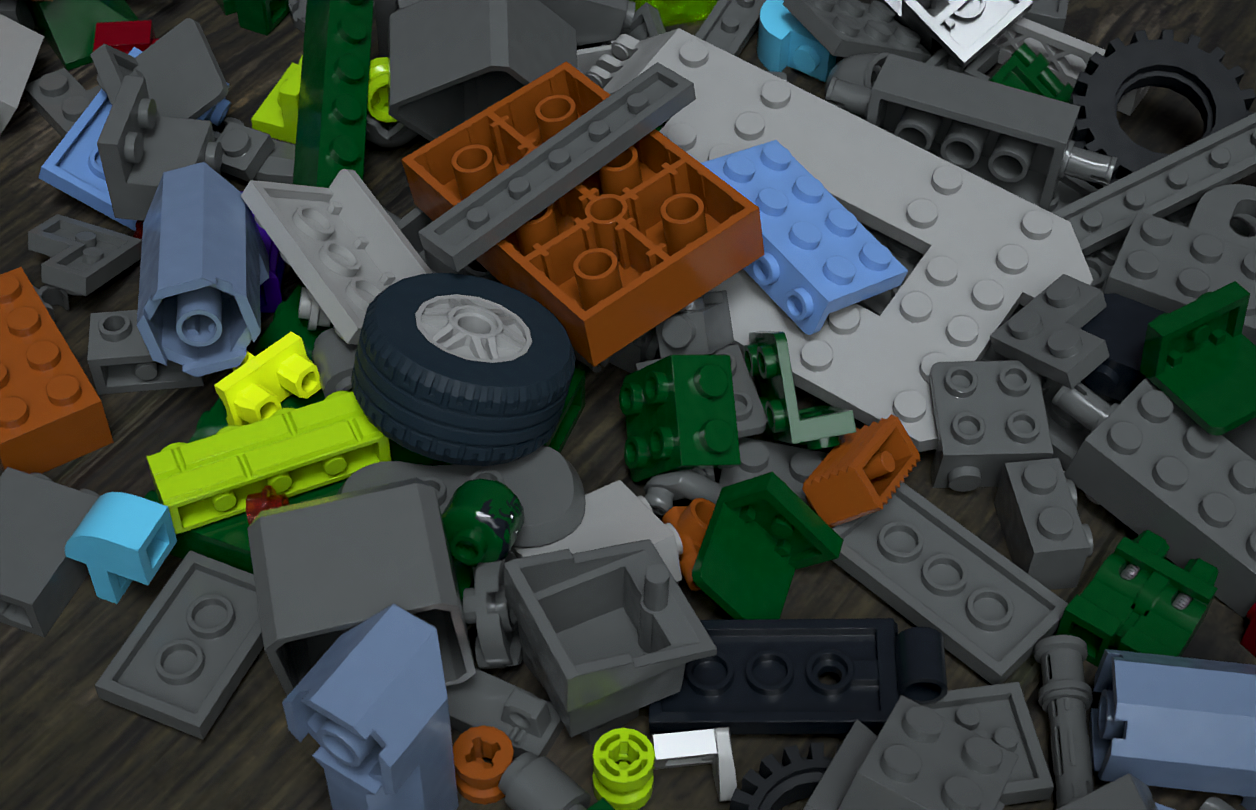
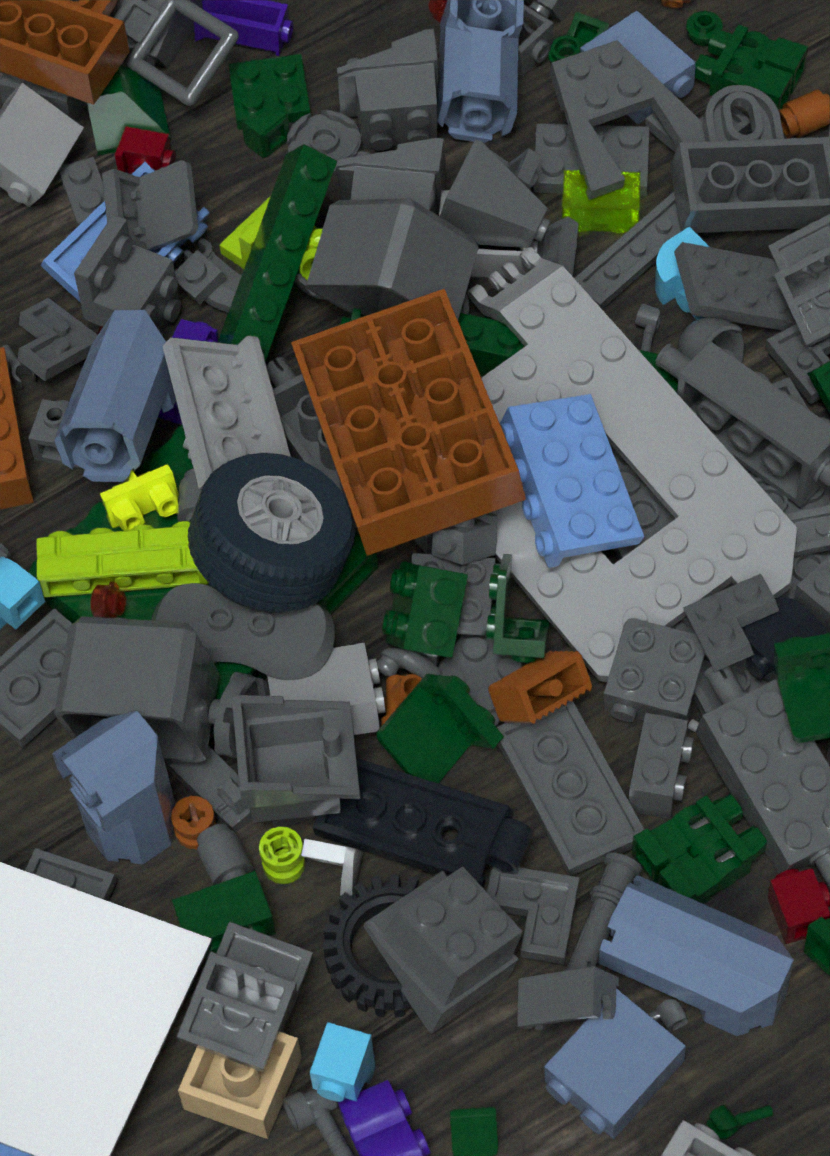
camera: 25 degrees right, 10 degrees up
dark grey plate [418,62,696,272] -> none
dark green head [442,479,524,567] -> none

